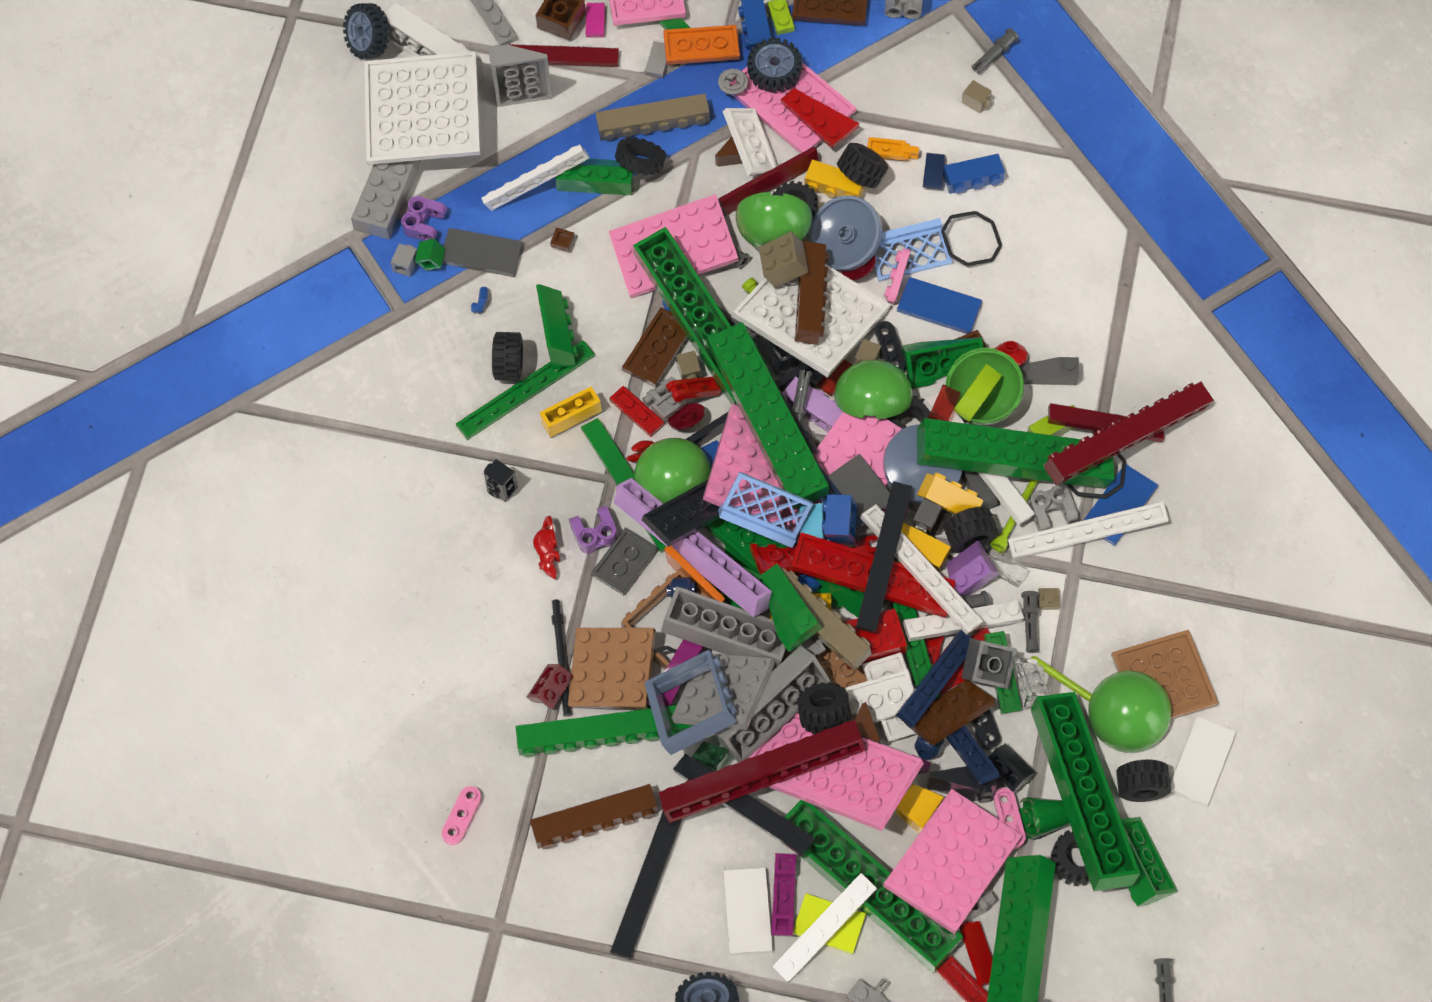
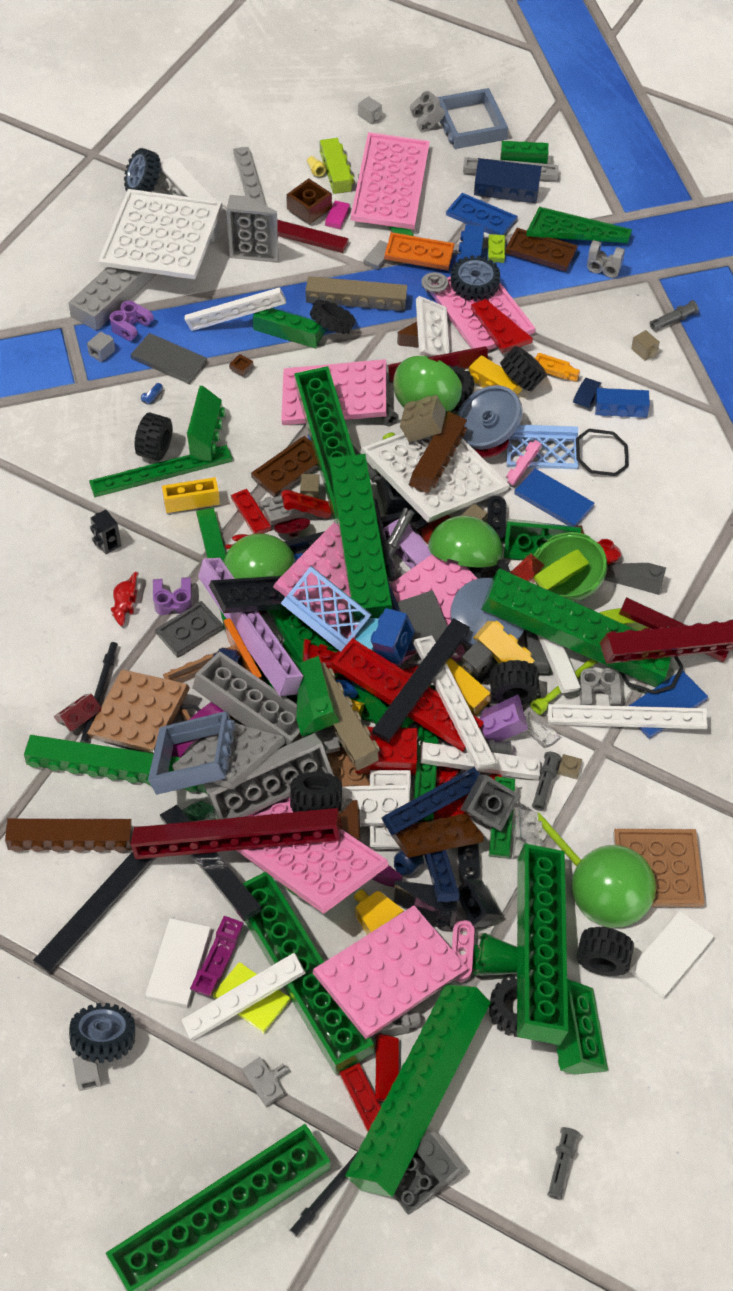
camera: 15 degrees right, 10 degrees down
green brick [415,239,445,271] -> none

